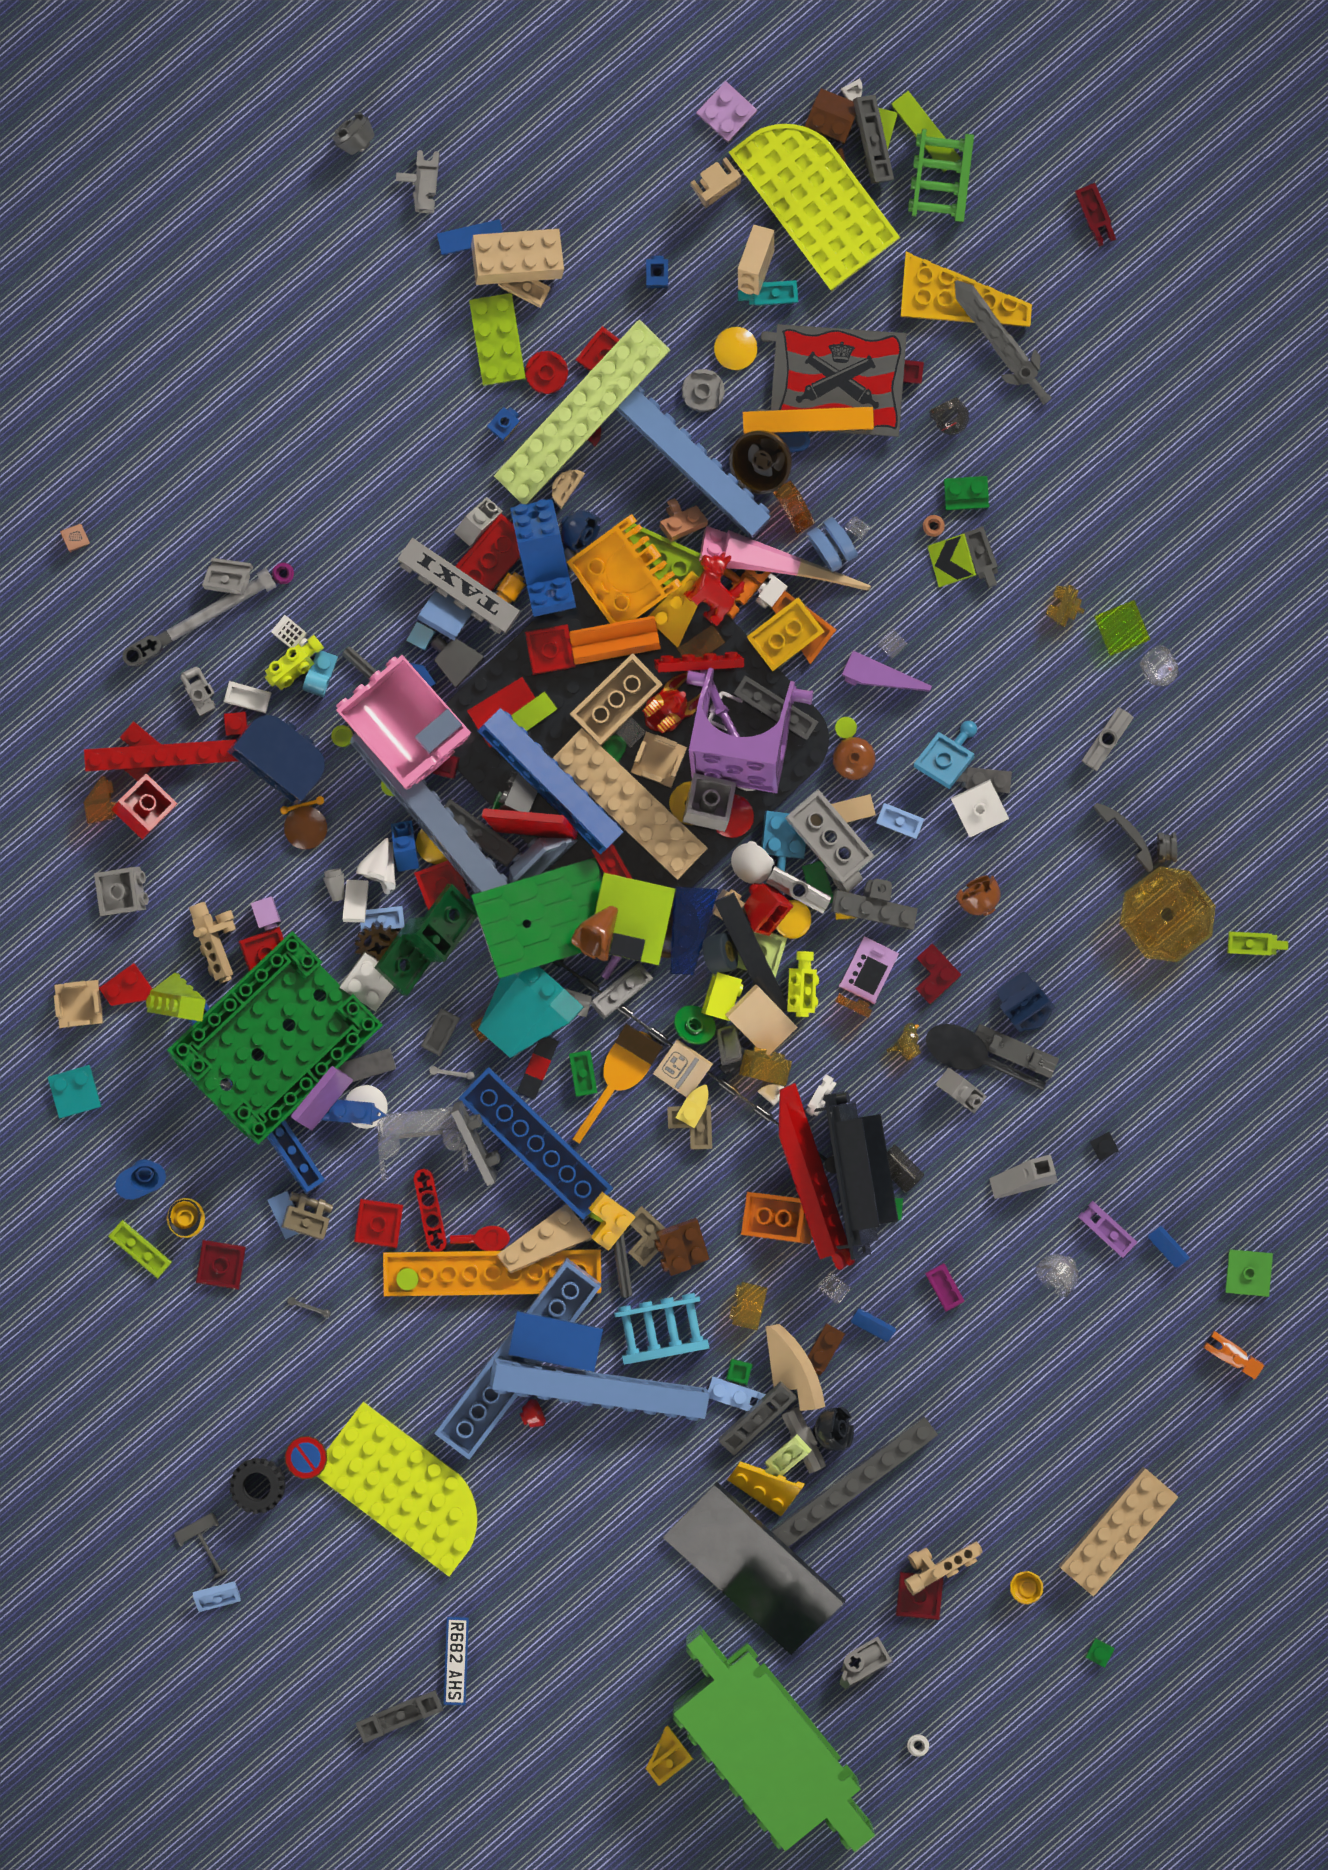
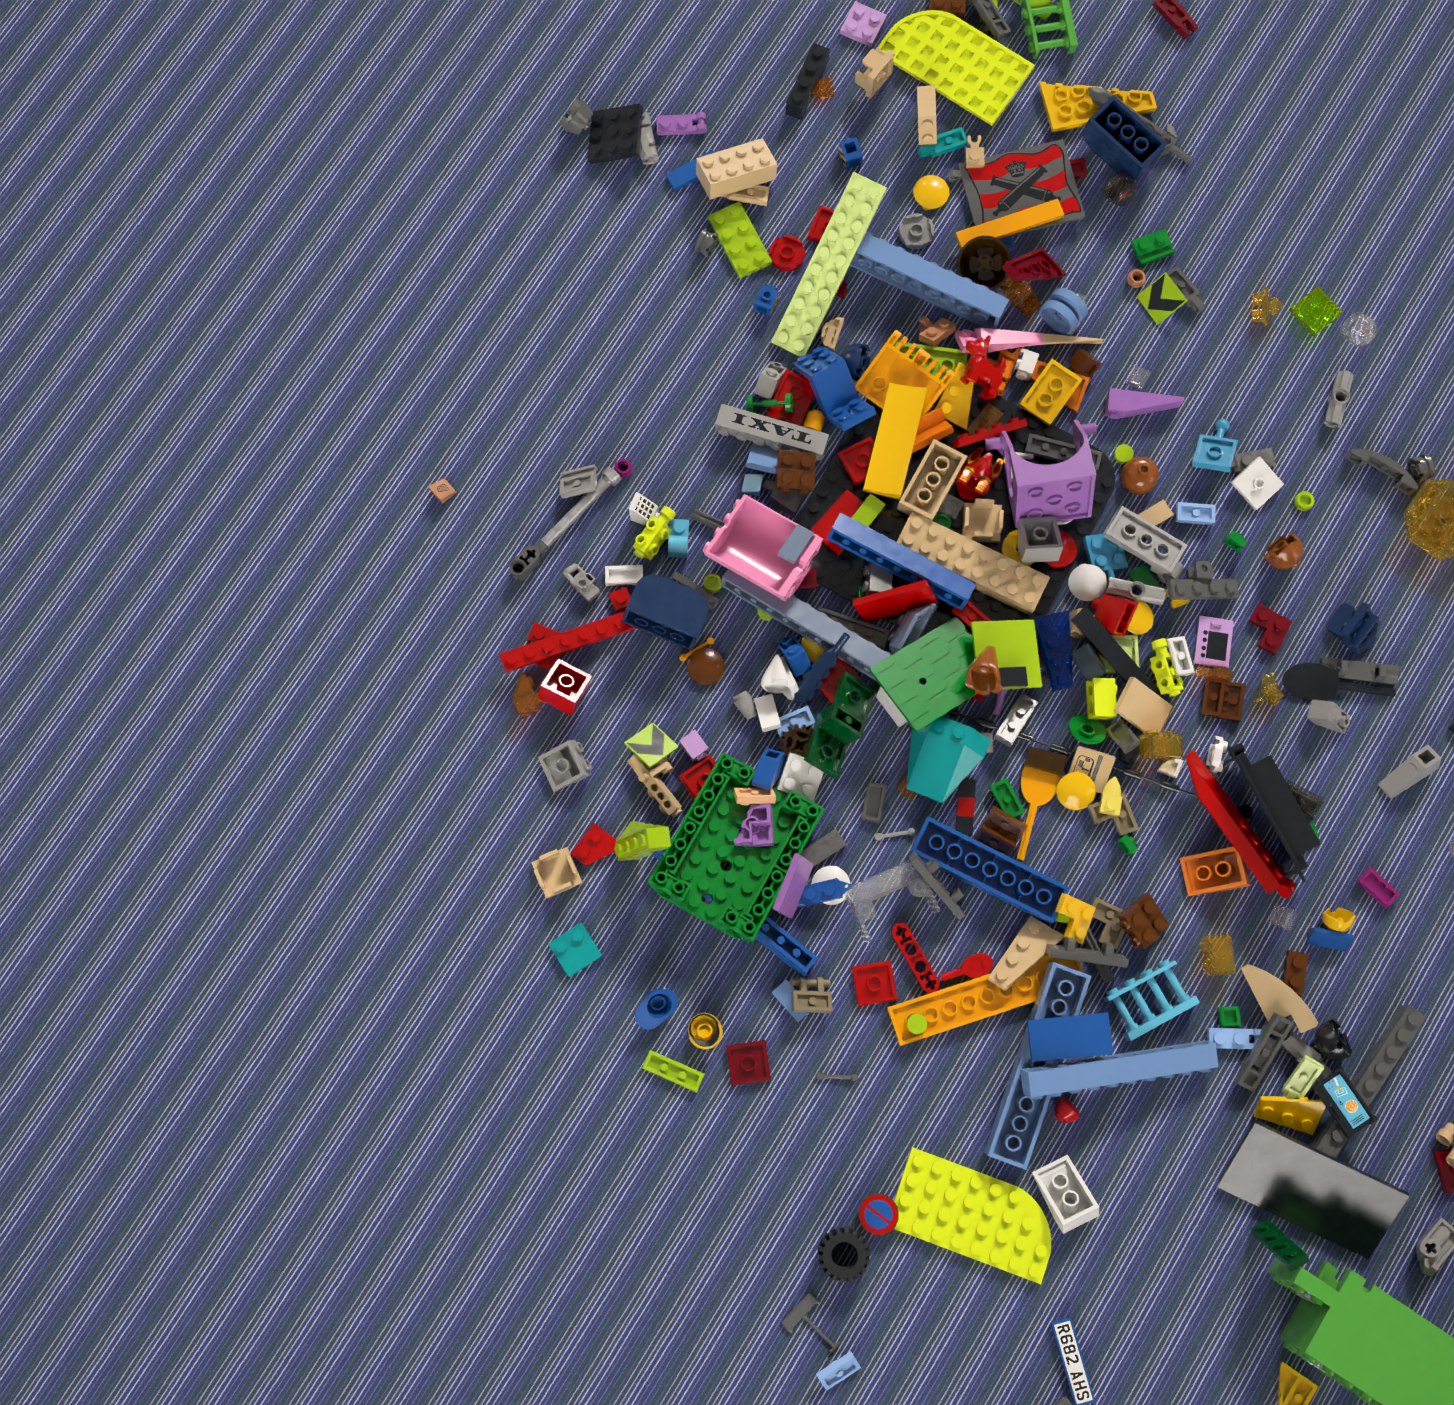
camera: 15 degrees left, 10 degrees down
none -> black plate [588,103,643,164]
none -> lime piece [624,723,679,768]
none -> medium lavender plate [656,112,707,136]
none -> dark grey hinge [672,571,720,610]
none -> dark grey wheel [695,228,719,258]
none -> light nougat plate [733,788,776,805]
none -> medium lavender slope [734,803,774,847]
none -> green wheel [746,393,793,413]
none -> blue slope [752,748,785,790]
none -> reddish brown plate [774,450,816,495]
none -> black arch [786,43,830,120]
none -> dark blue sword [794,632,850,703]
none -> clear orange plate [811,77,835,100]
none -> yellow arch [863,383,927,500]
none -> tan plate [965,135,985,168]
none -> reddish brown slope [974,806,1027,857]
none -> dark red wing [1001,248,1066,281]
none -> white slope [1032,1155,1099,1234]
none -> dark grey hinge [1045,937,1129,968]
none -> yellow dish [1056,771,1096,810]
none -> reddish brown panel [1068,348,1102,379]
none -> dark blue brick [1083,95,1167,182]
none -> green plate [1116,834,1138,857]
none -> white slope [1166,636,1194,676]
none -> reddish brown slope [1201,677,1246,722]
none -> green plate [1223,531,1248,553]
none -> dark green plate [1251,1219,1310,1271]
none -> lime tile [1294,491,1315,511]
none -> door [1312,1066,1378,1138]
none -> yellow hair [1321,908,1356,932]

